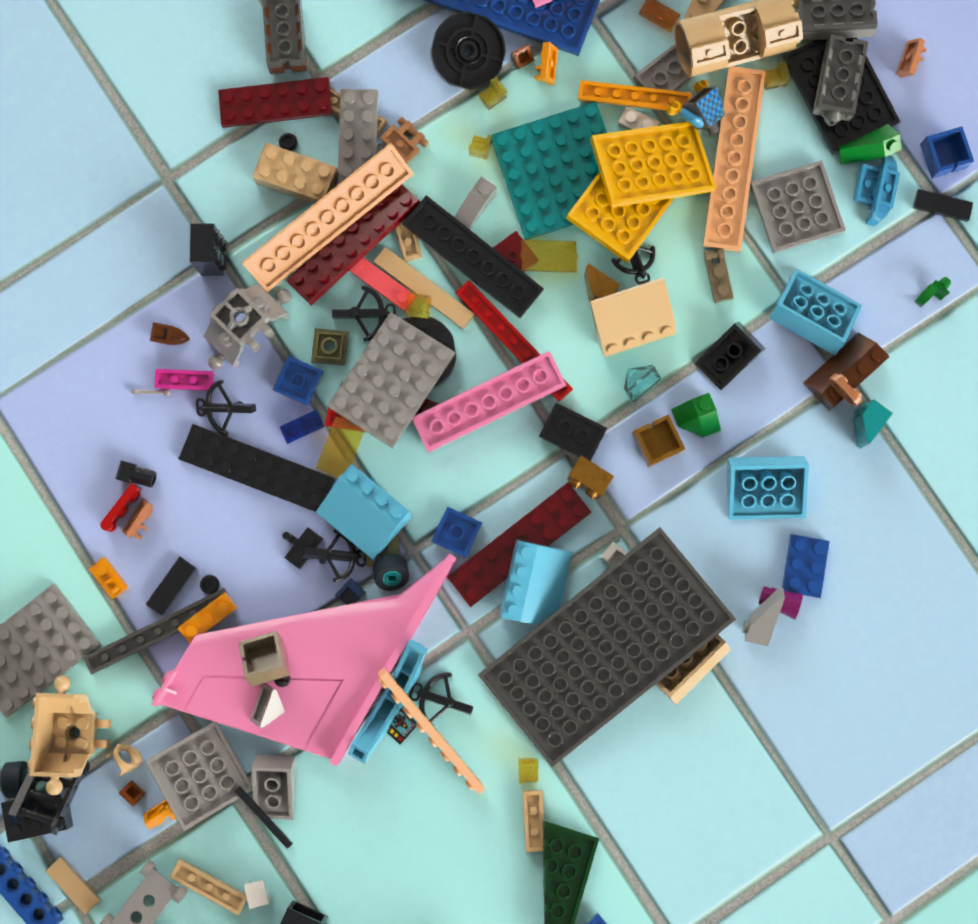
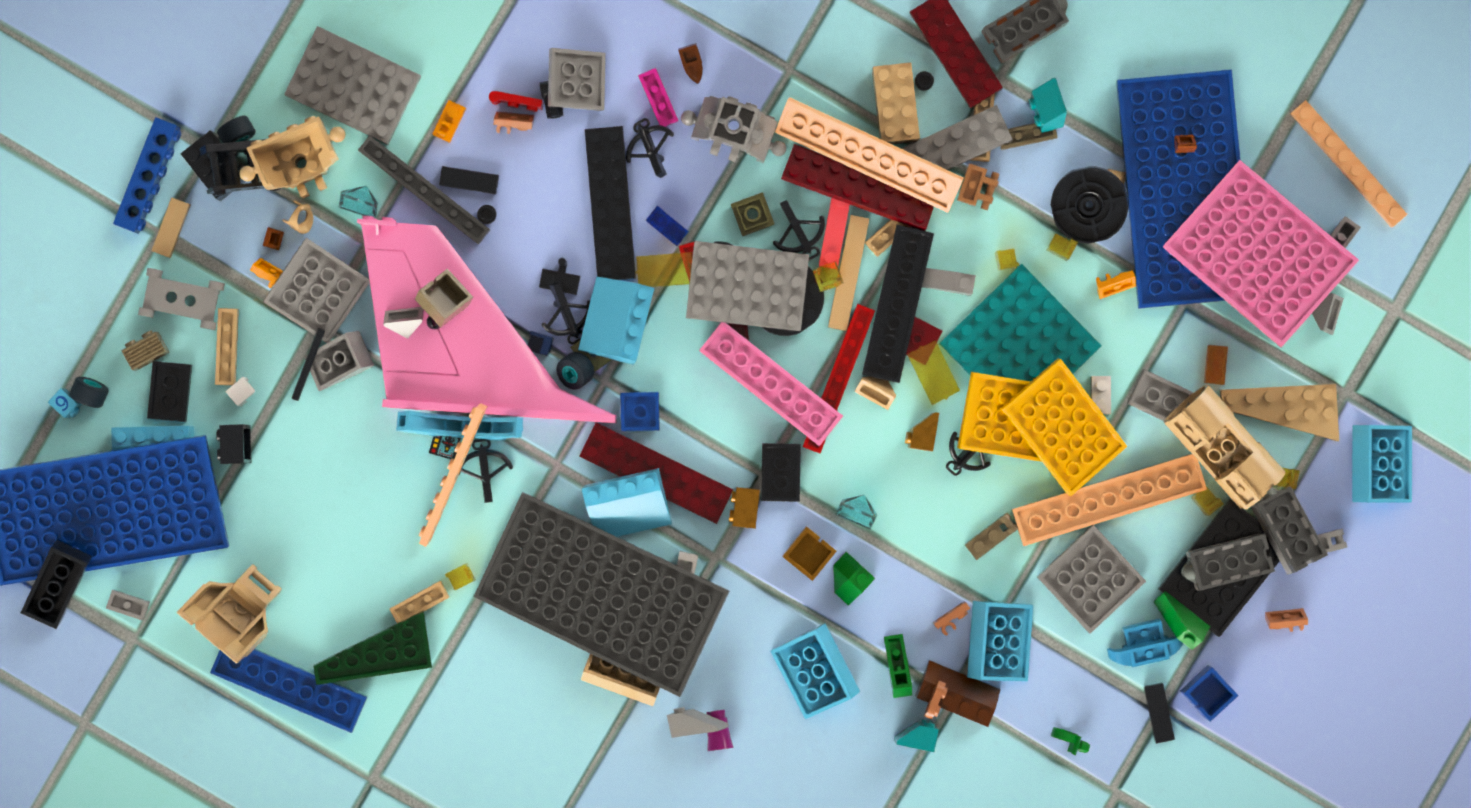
camera: 65 degrees right, 5 degrees up
light grey hinge [131,389,171,396] -> none
light orange plate [178,592,237,643] -> none
black brick [190,224,227,276] -> none
blue plate [272,355,324,406] -> none
dark orange slope [510,44,534,69] -> none
light orange plate [578,80,692,111] -> none
tan slope [590,278,676,357] -> none
torso [666,80,725,136] -> none
black slope [695,322,766,390] -> none
blue plate [782,534,830,598] -> none
none -> clear light blue slope [339,186,378,218]
none -> light grey plate [548,48,606,111]
none -> tan slope [854,376,896,410]
none -> green slope [884,634,912,698]
none -> nougat plate [933,601,970,636]
none -> dark tan tile [1000,123,1058,150]
none -> teal slope [1029,78,1067,133]

